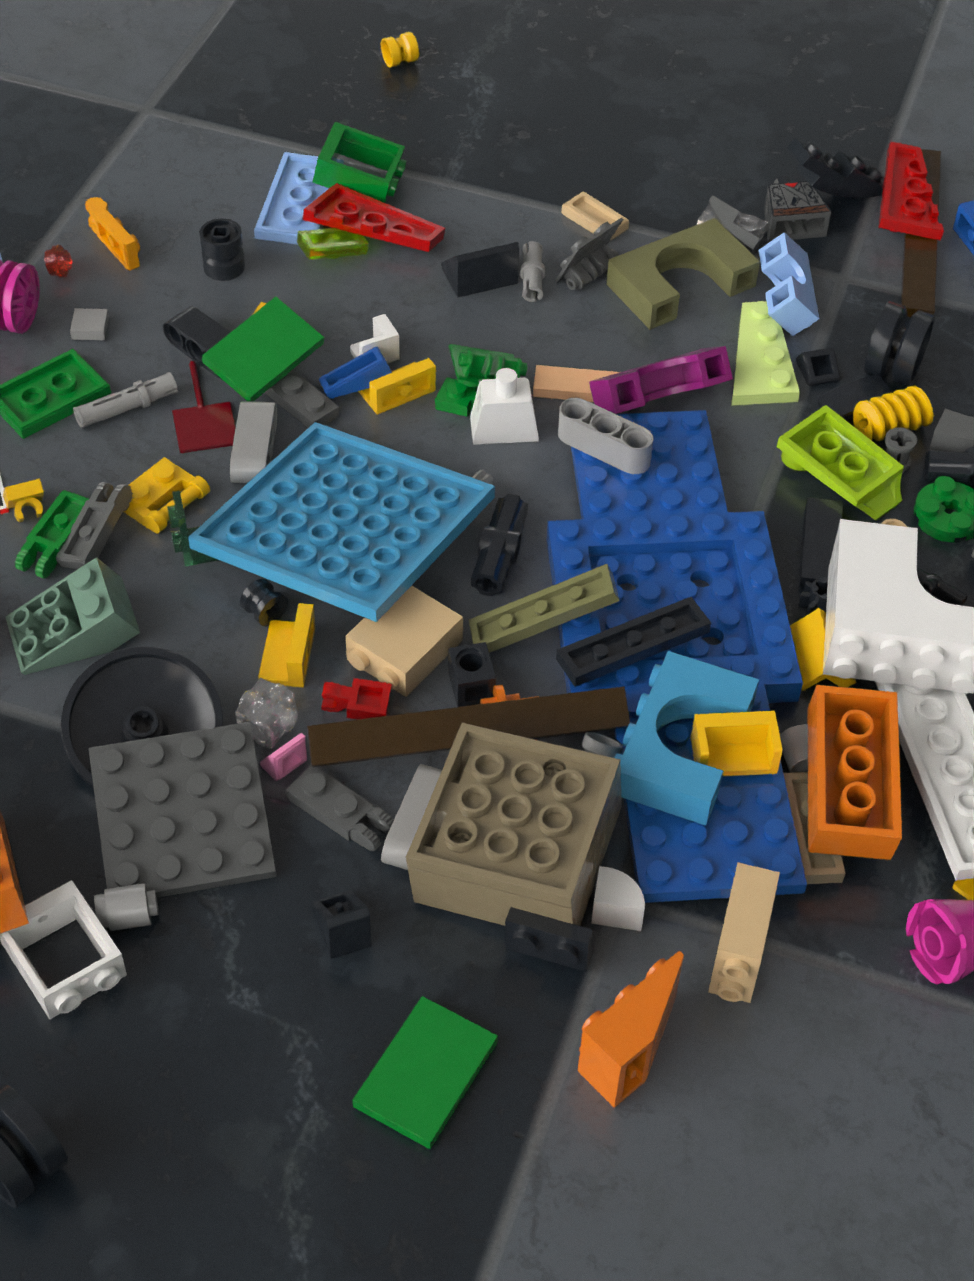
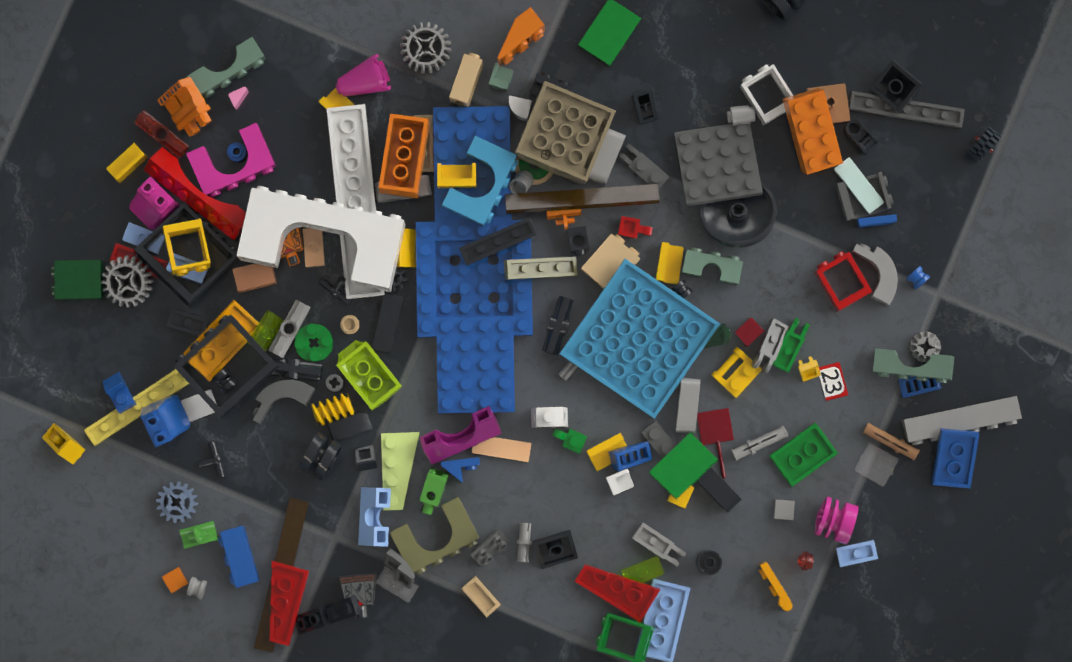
camera: 175 degrees left, 35 degrees up
sand green slope [5,557,140,675] -> none
clear brick [235,678,298,749] -> none
bright pink slope [260,733,307,781] -> none
green hinge [449,344,528,388] -> none
light grey beam [558,398,653,474] -> none
none -> light grey gear [400,22,452,74]
none -> bright green torso [419,467,450,515]
none -> blue slope [441,457,480,483]
none -> sand green panel [489,62,513,92]
none -> light grey hinge [632,522,686,567]
none -> sand green arch [681,247,743,285]
none -> dark red panel [735,317,764,347]

